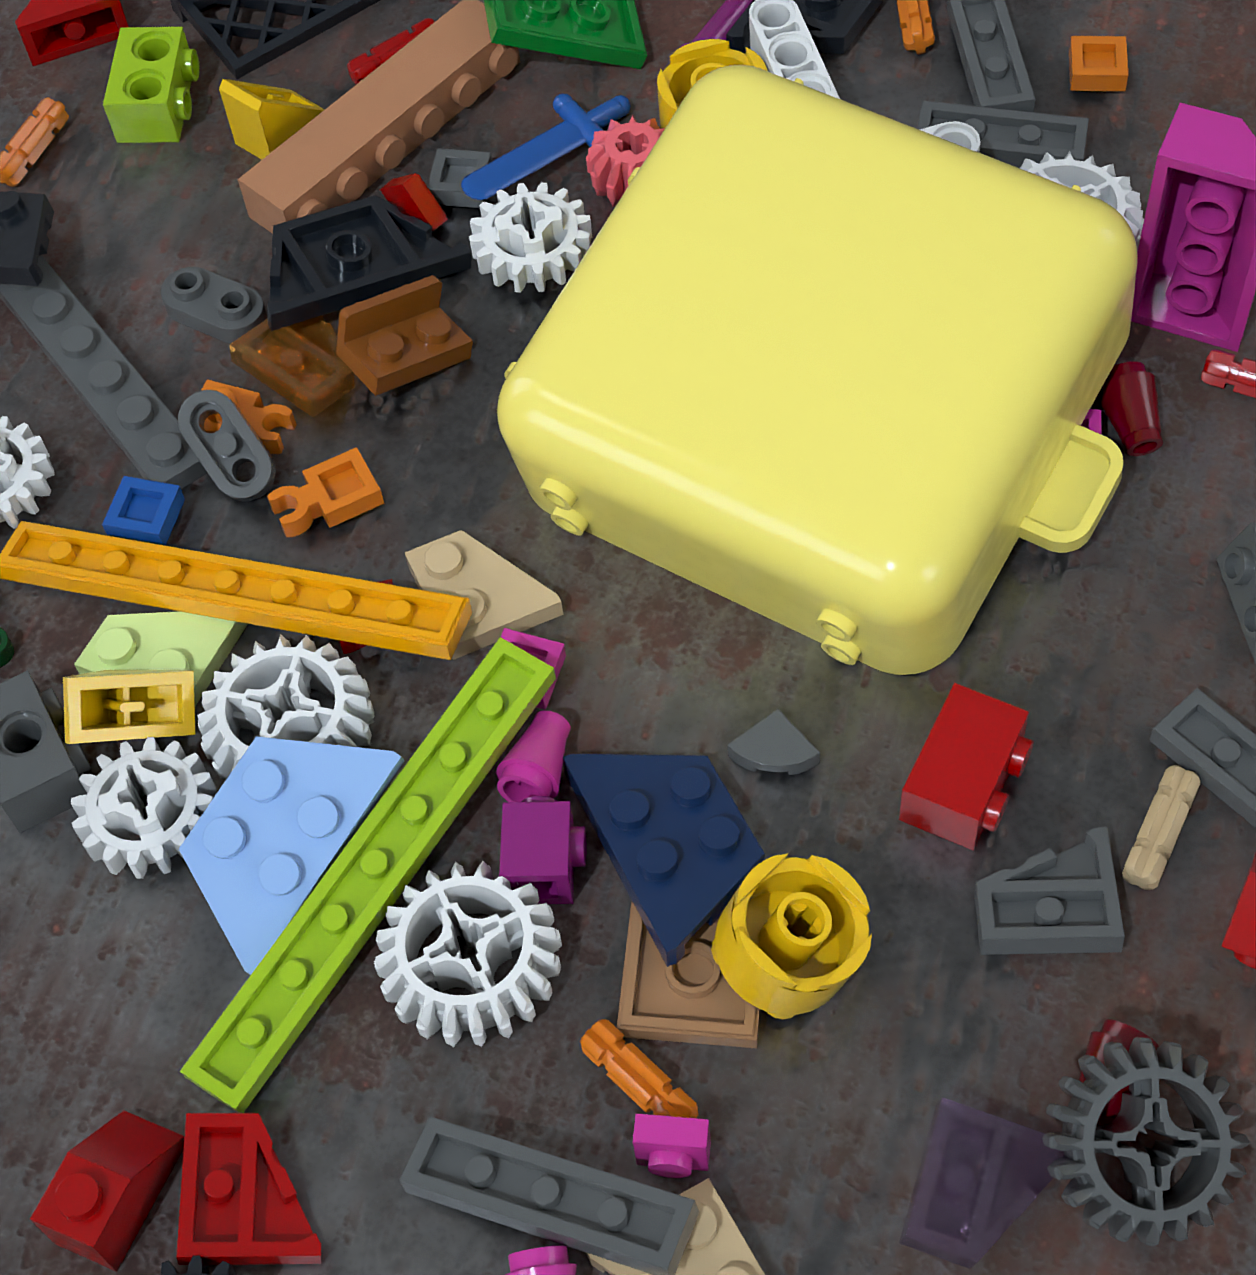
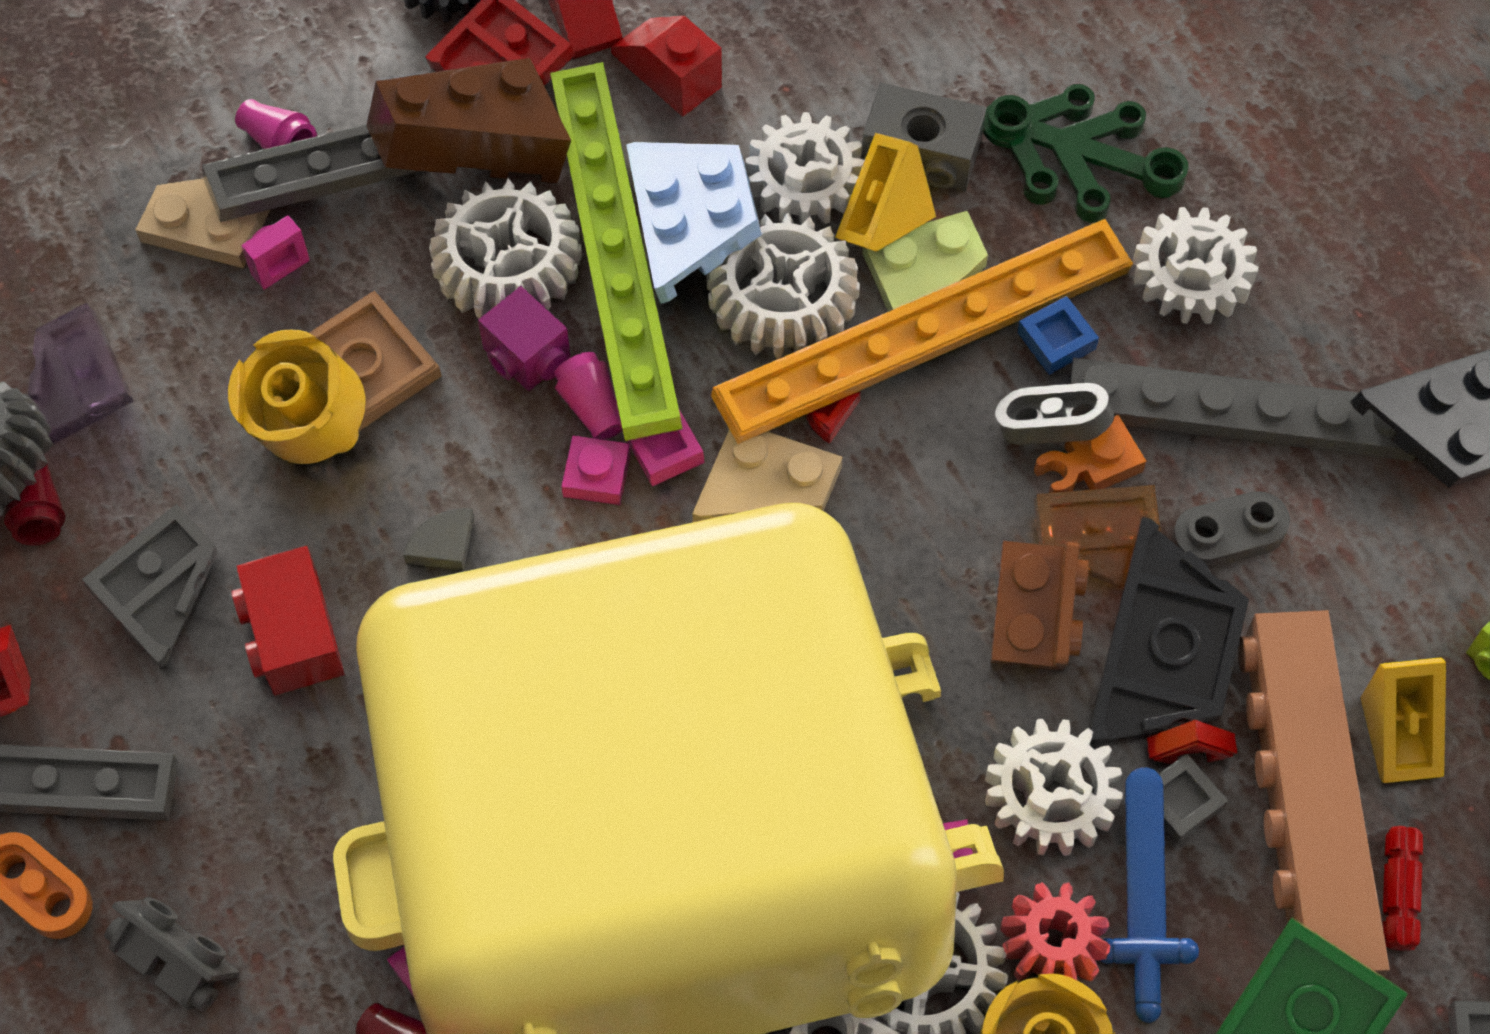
camera: 130 degrees right, 5 degrees up
orange plate [267,447,385,537] -> none
dark blue wing [563,754,765,967] -> none
orange axle [580,1019,699,1118] -> none
tan axle [1122,765,1201,890] -> none
none -> reddish brown wedge [366,58,571,183]
none -> dark pink plate [561,436,631,505]
none -> red slope [611,16,722,117]

